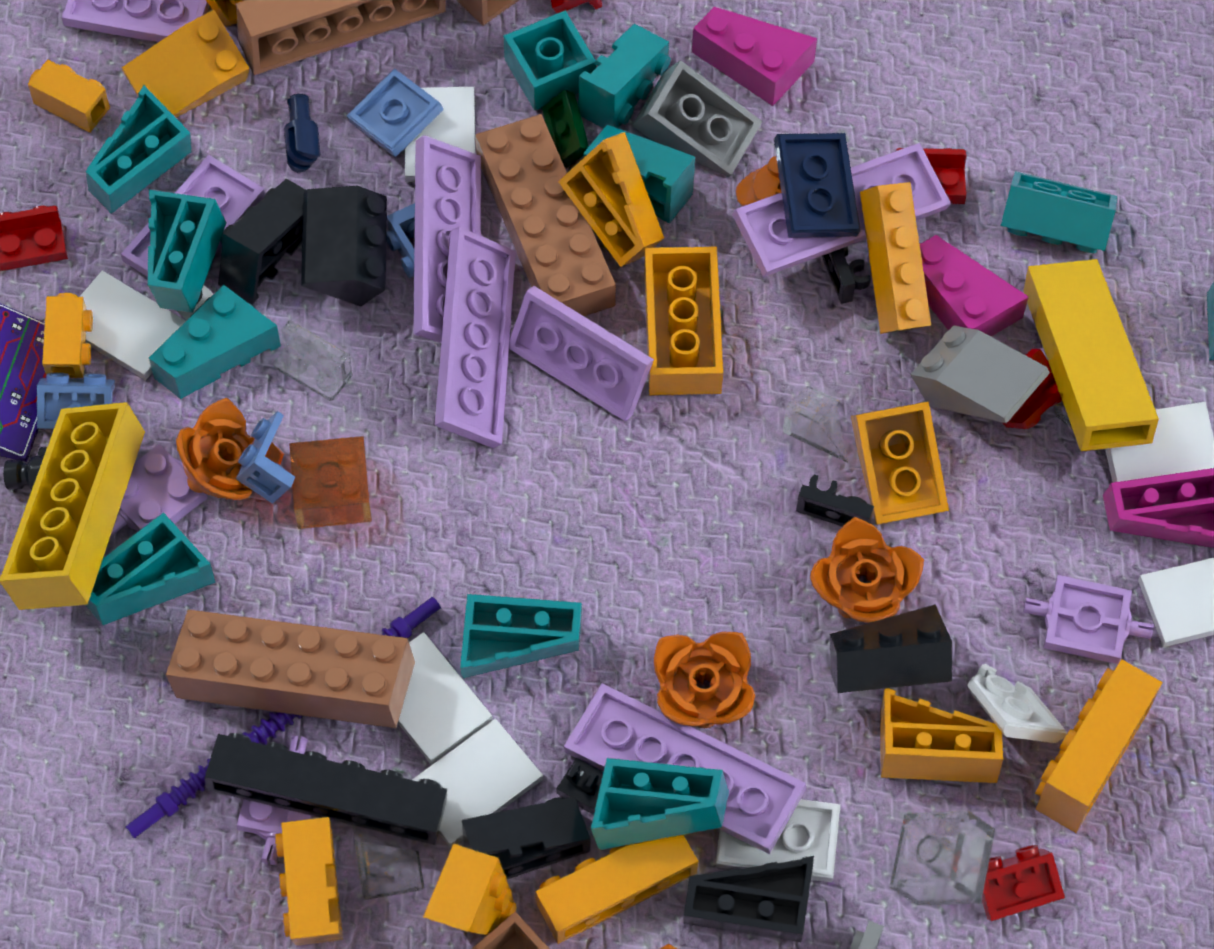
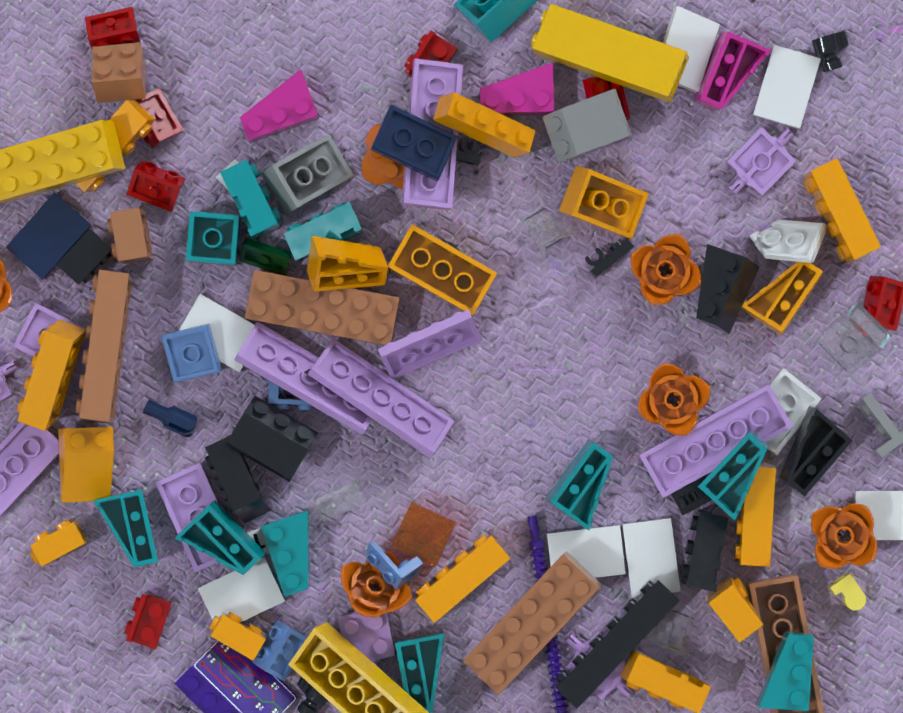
camera: 60 degrees left, 25 degrees up
none -> light orange brick [415,533,510,623]

